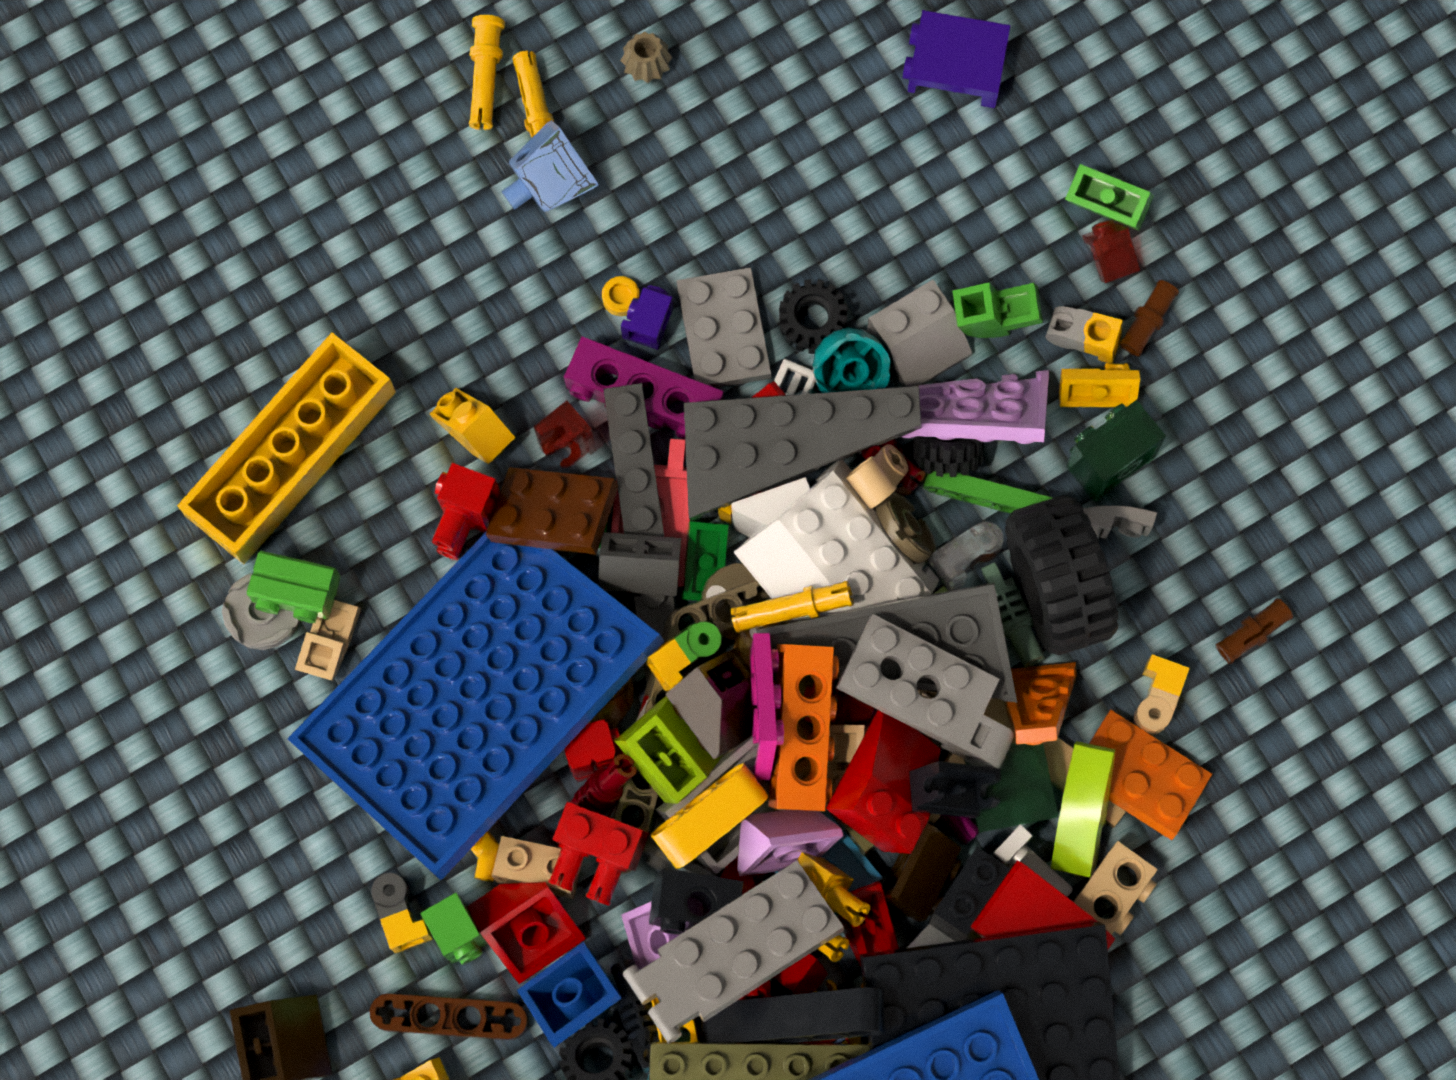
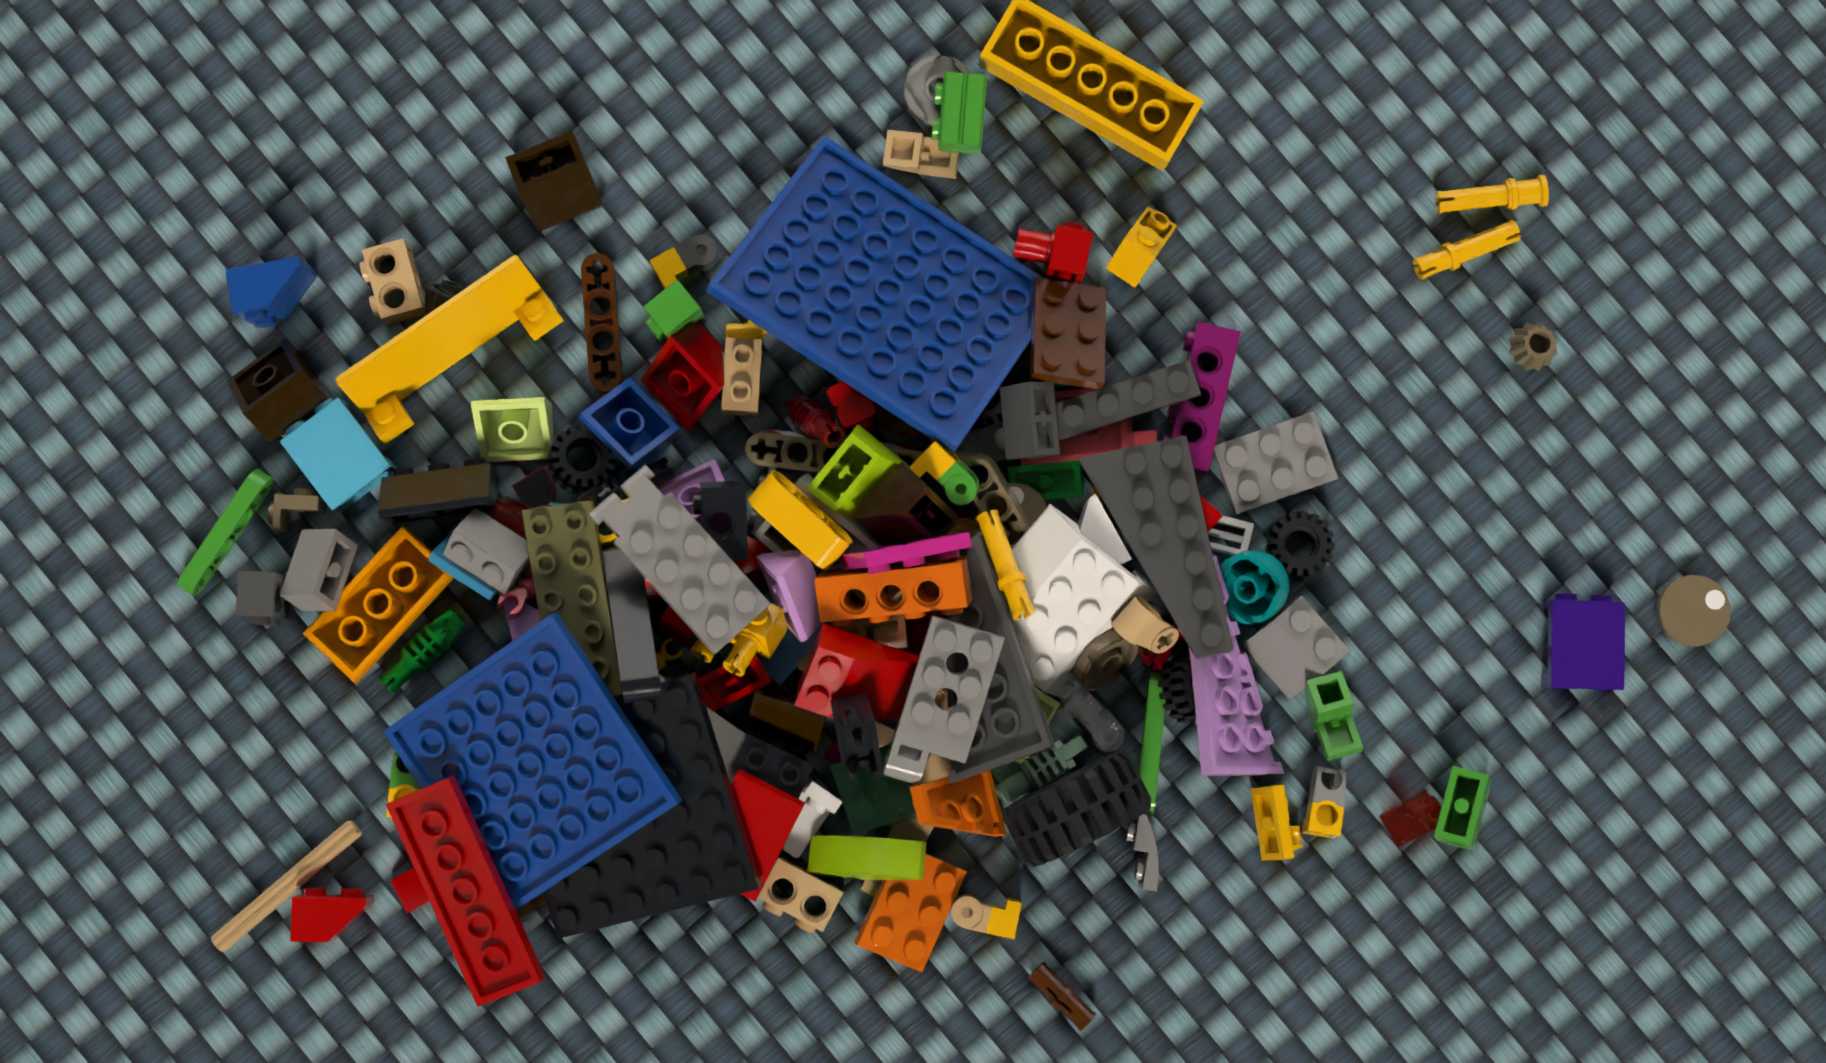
camera: 70 degrees right, 10 degrees up
medium blue torso [501,120,599,212] -> none
clear red hinge [534,400,597,468] -> none
red brick [548,802,650,906] -> none
yellow tile [602,276,640,316] -> none
dark purple brick [621,285,673,350] -> none
clear green brick [1066,400,1166,502] -> none
reddish brown pin [1119,280,1179,357] -> none

